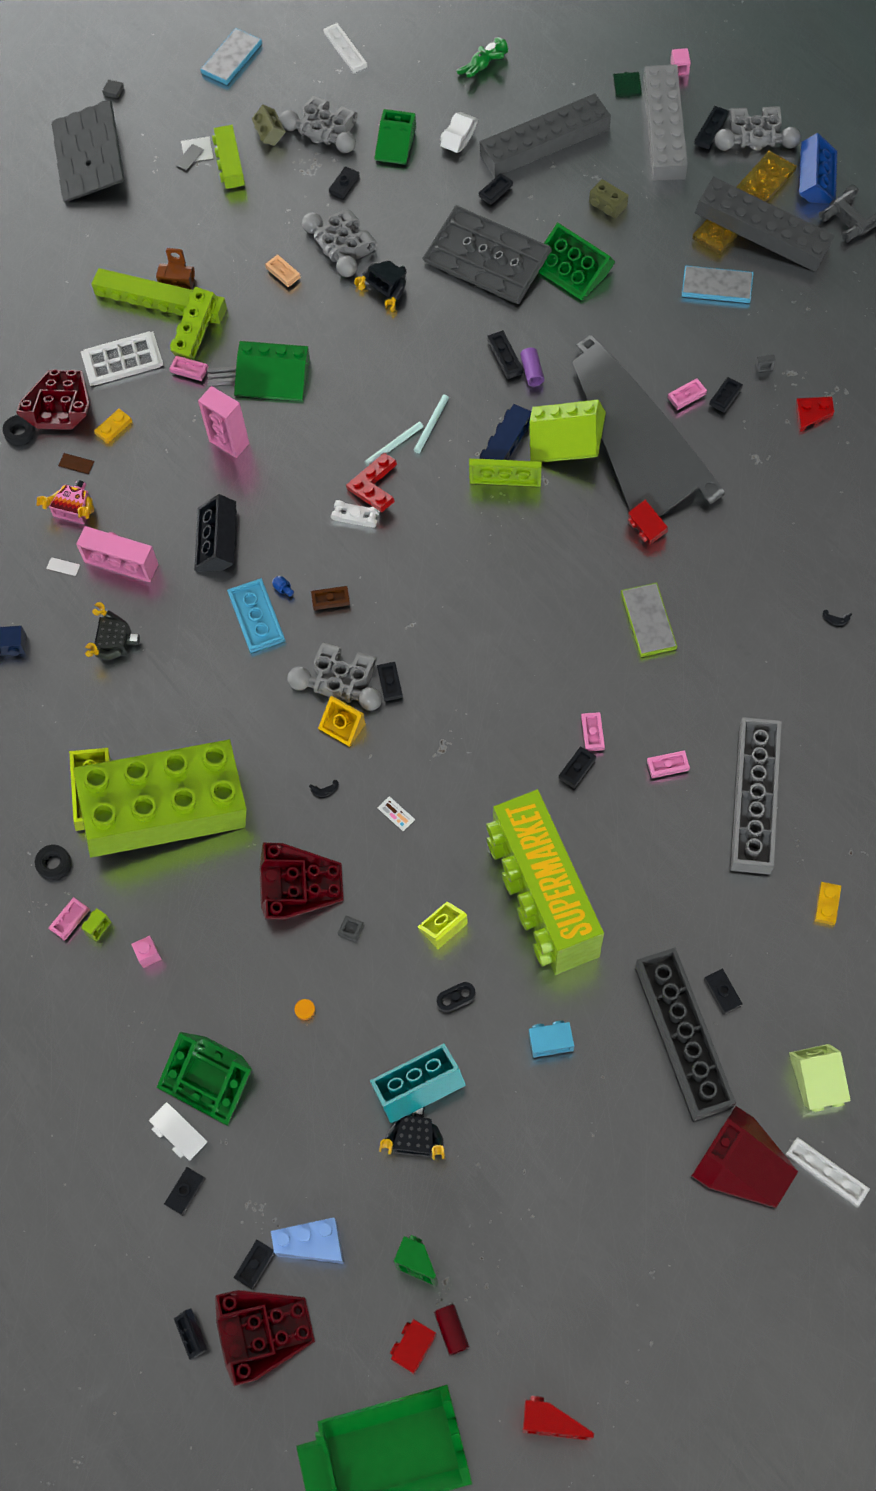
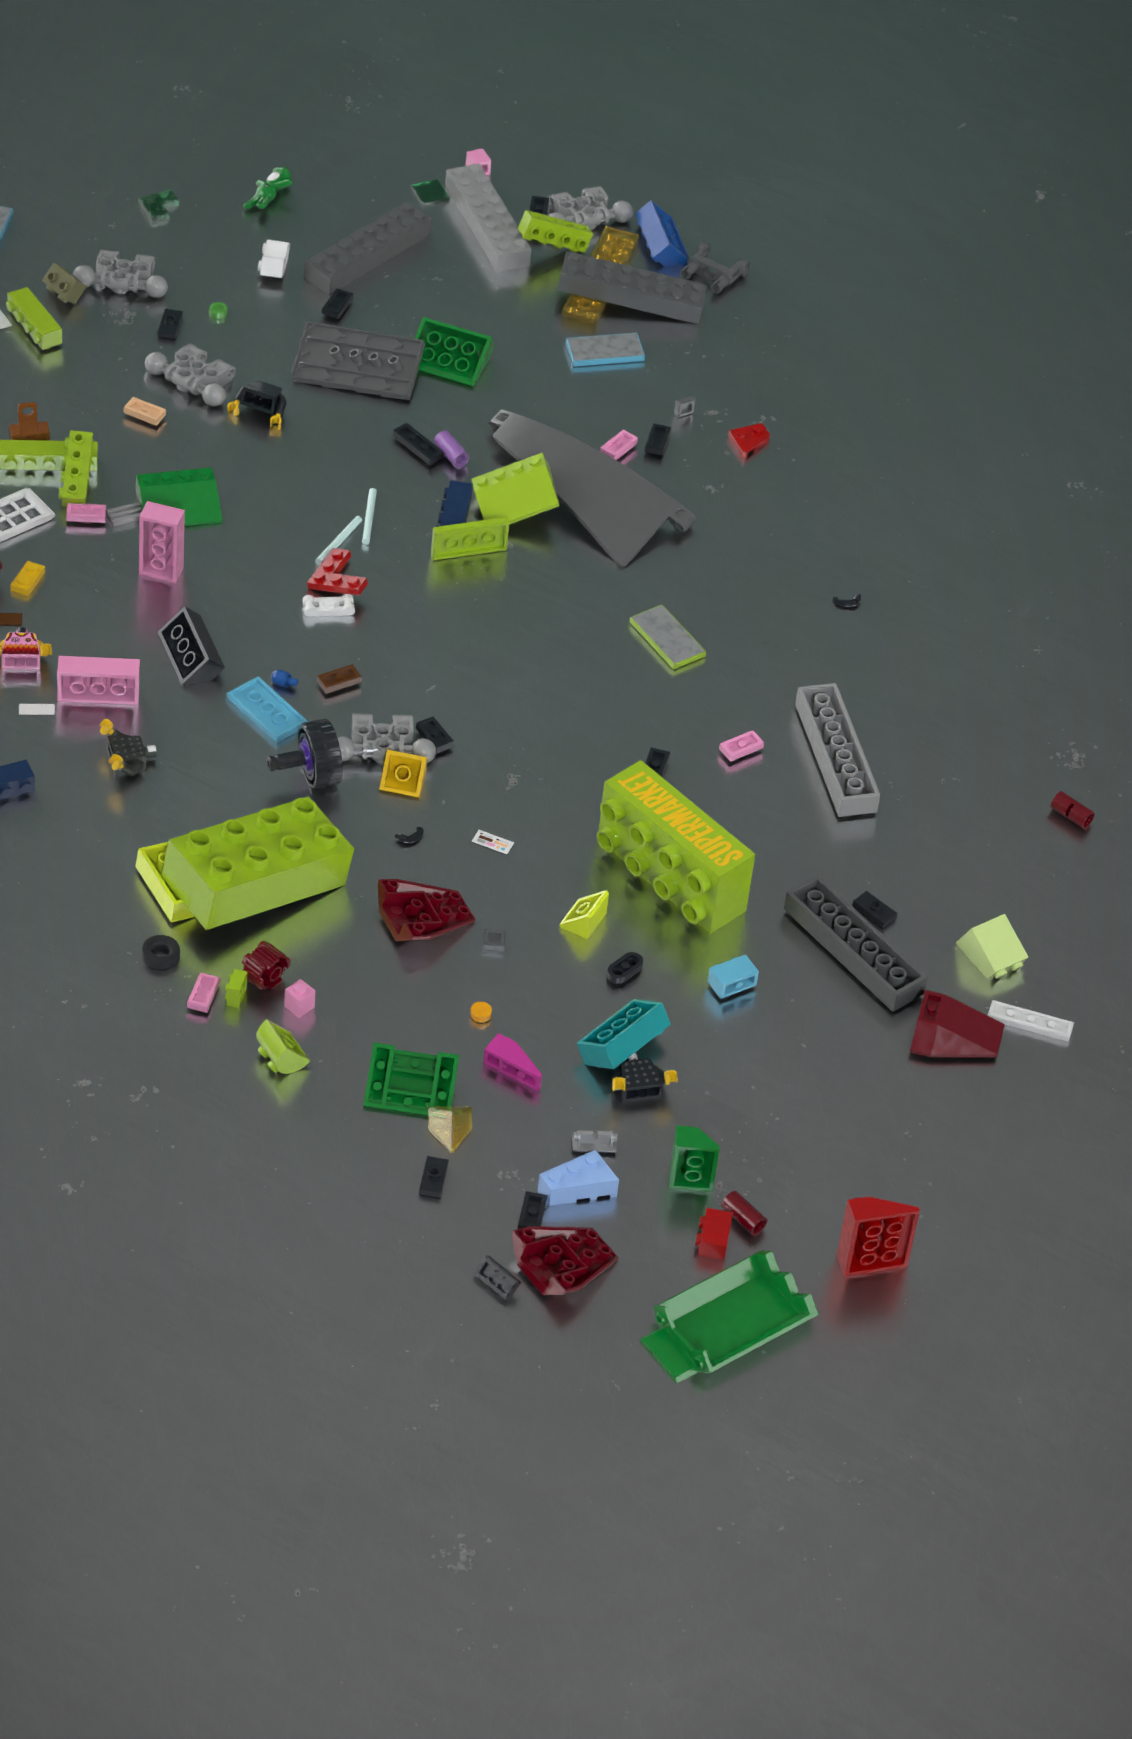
camera: 30 degrees left, 20 degrees down
white brick [149,1102,207,1161] -> none
white tile [323,23,367,73] -> none
green slope [374,109,416,164] -> none
bright pink plate [581,712,605,751] -> none
olive brick [589,179,628,218] -> none
red brick [627,499,668,545] -> none
yellow plate [814,882,841,925] -> none
none -> clear green tile [139,189,179,223]
none -> bright green tile [209,302,228,319]
none -> dark red brick [242,941,291,990]
none -> lime brick [256,1019,310,1074]
none -> black wheel [267,719,343,789]
none -> clear yellow slope [428,1107,472,1154]
none -> dark pink slope [483,1033,542,1091]
none -> lime brick [518,210,593,252]
none -> light grey hinge [572,1129,617,1152]

